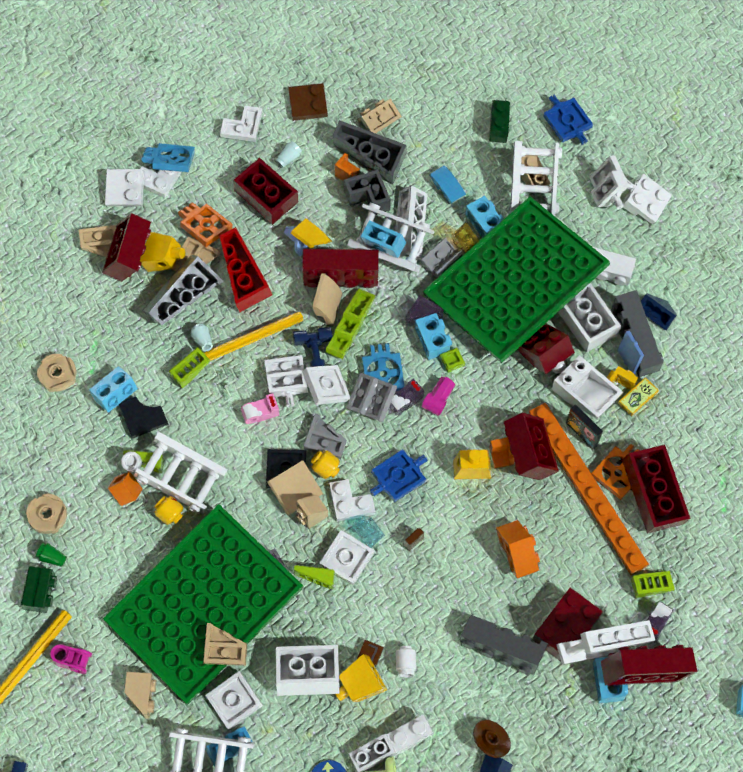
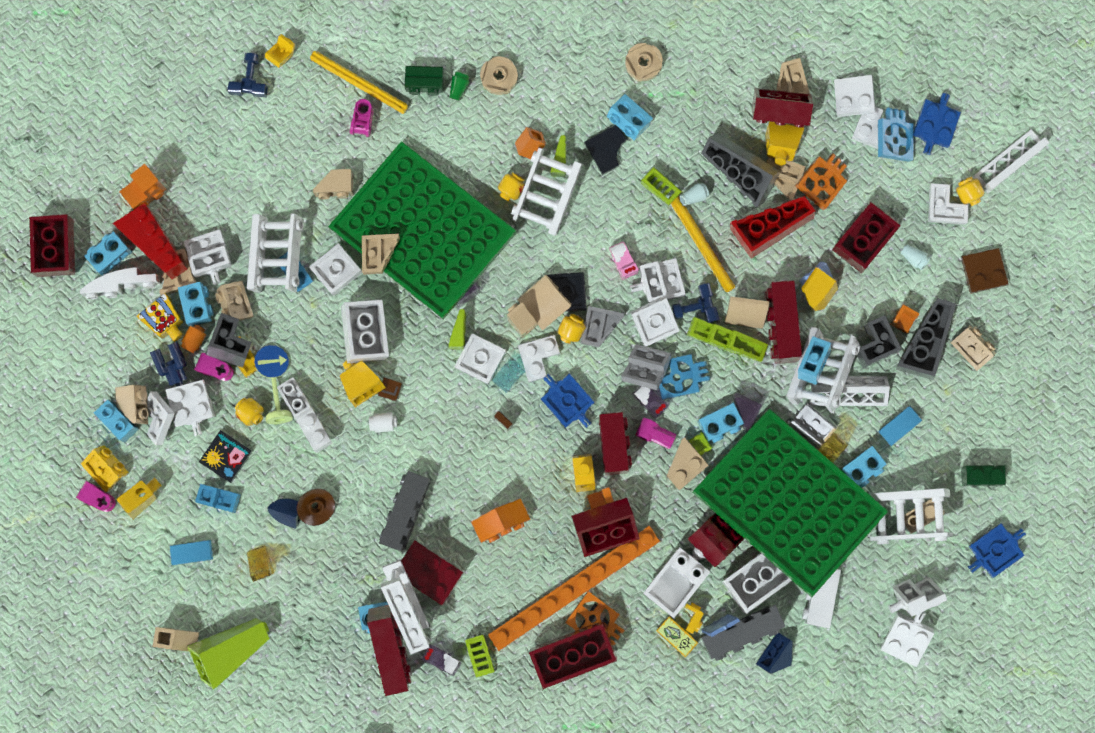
camera: 90 degrees right, 15 degrees up
white tile [121,451,142,472] -> none
black tile [566,405,603,450] -> none
none -> dark red brick [599,412,632,476]
none -> tan wing [667,437,709,490]
none -> blue plate [913,93,961,155]
none -> yellow head [956,176,985,206]
none -> white fence [973,129,1049,194]

